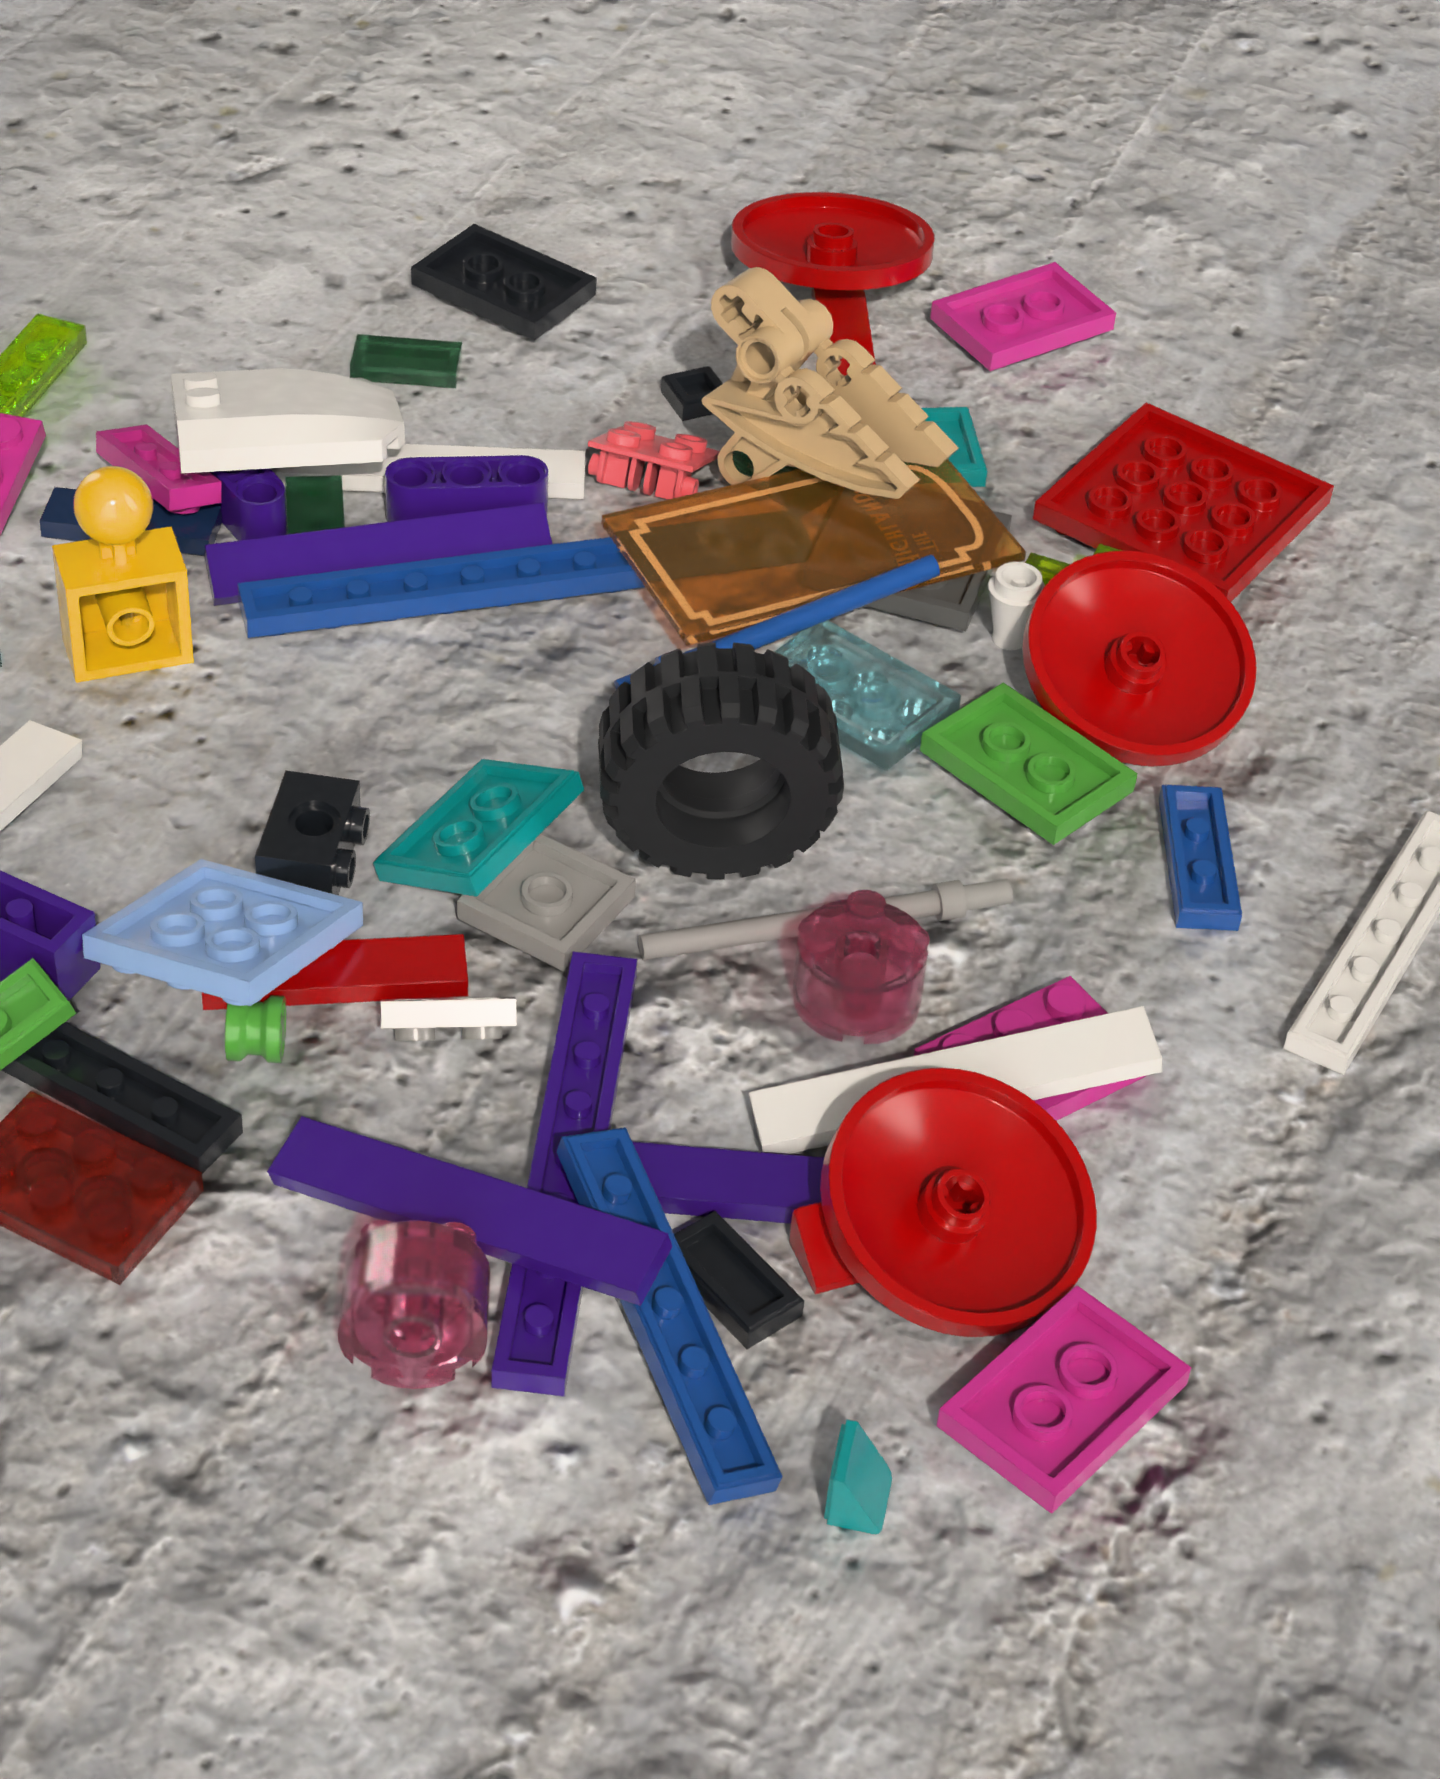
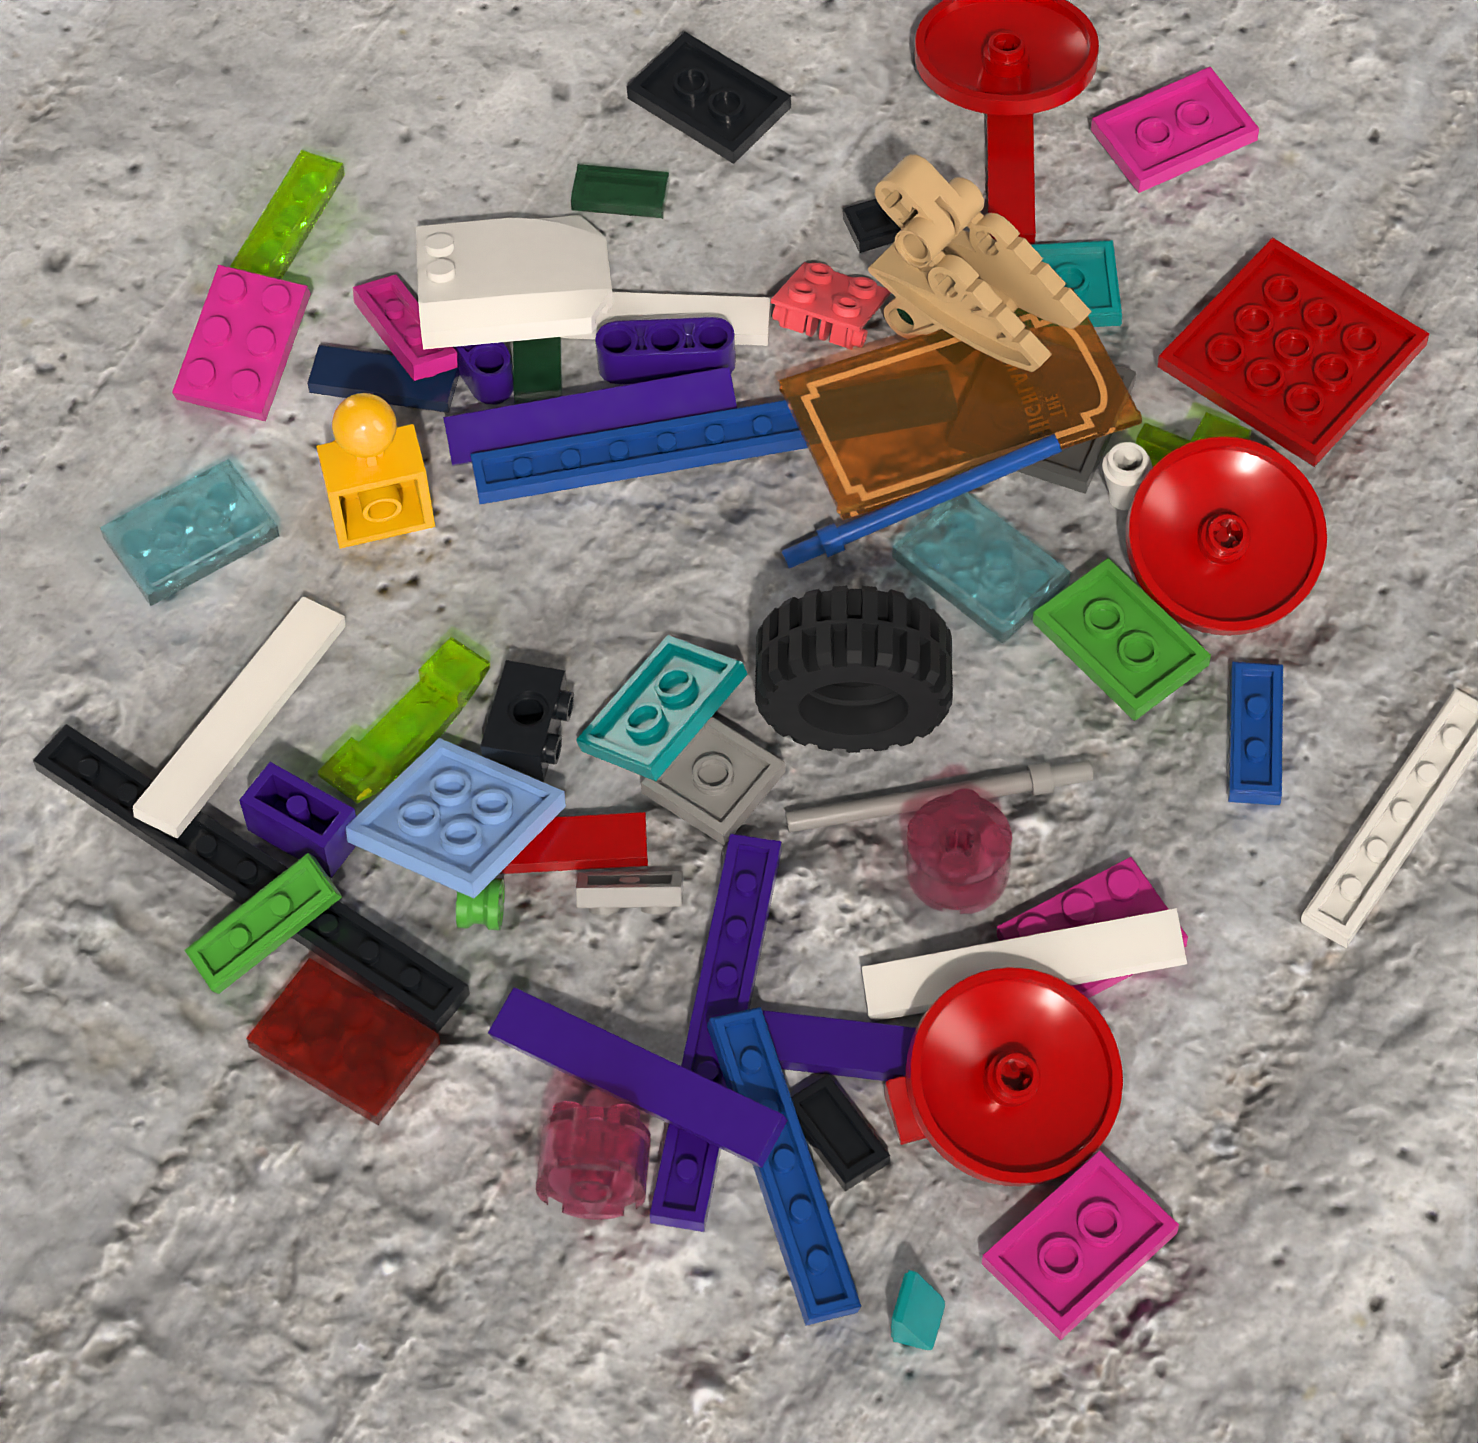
camera: 10 degrees right, 15 degrees up
none -> clear neon green slope [317,637,490,803]

